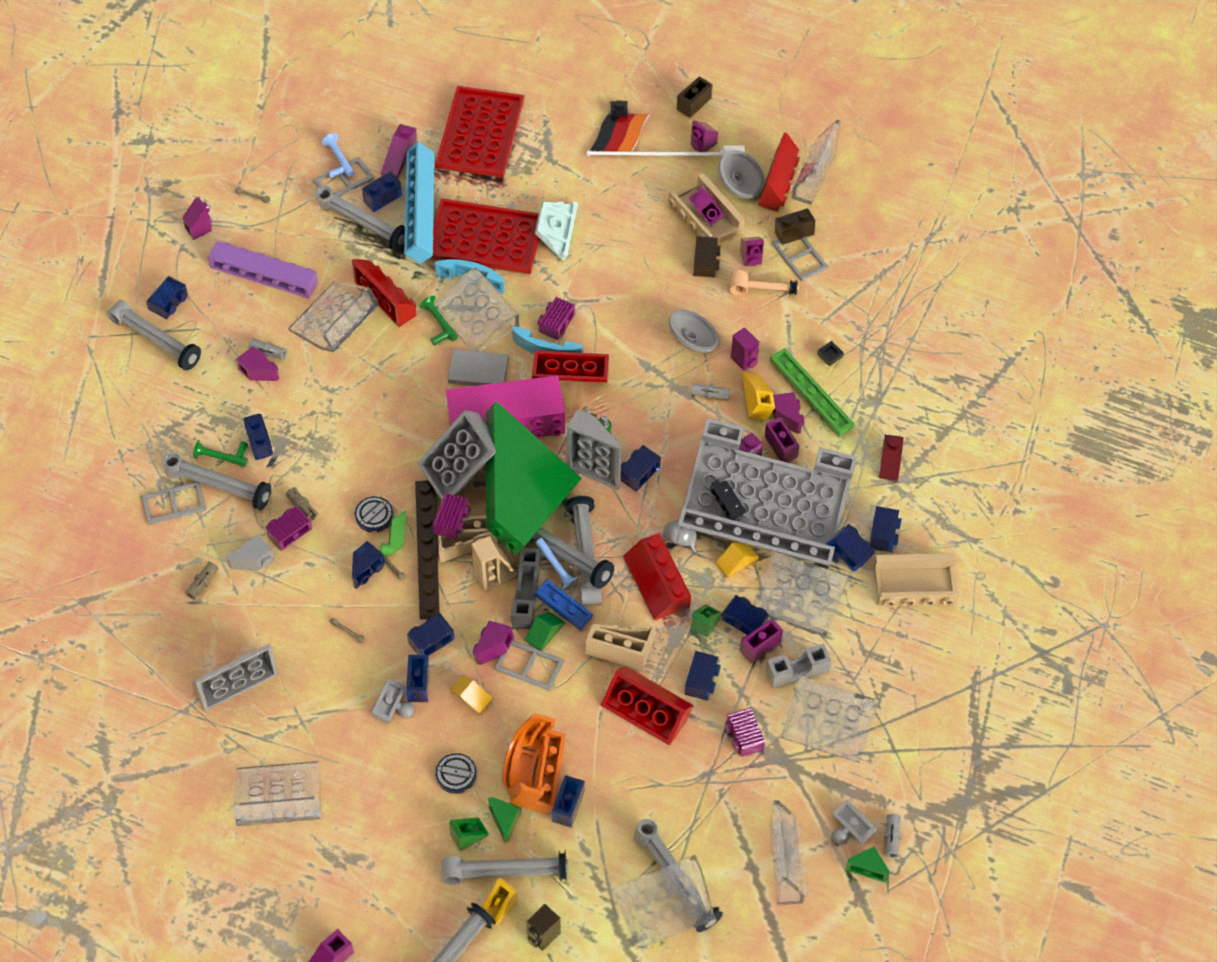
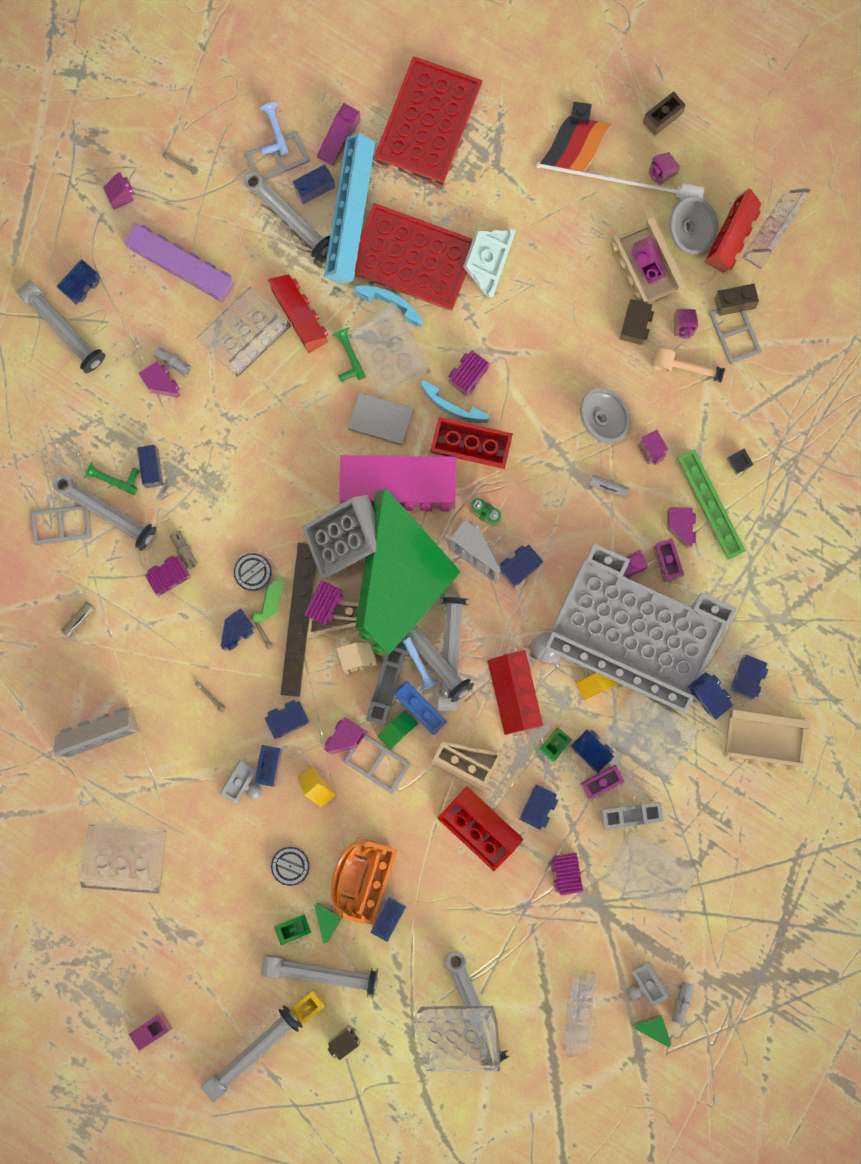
camera: 15 degrees right, 25 degrees up
light grey slope [226,534,274,570] -> none
black bracket [709,479,746,520] -> none
yellow slope [742,372,775,421] -> none
dark red slope [879,435,904,481] -> none

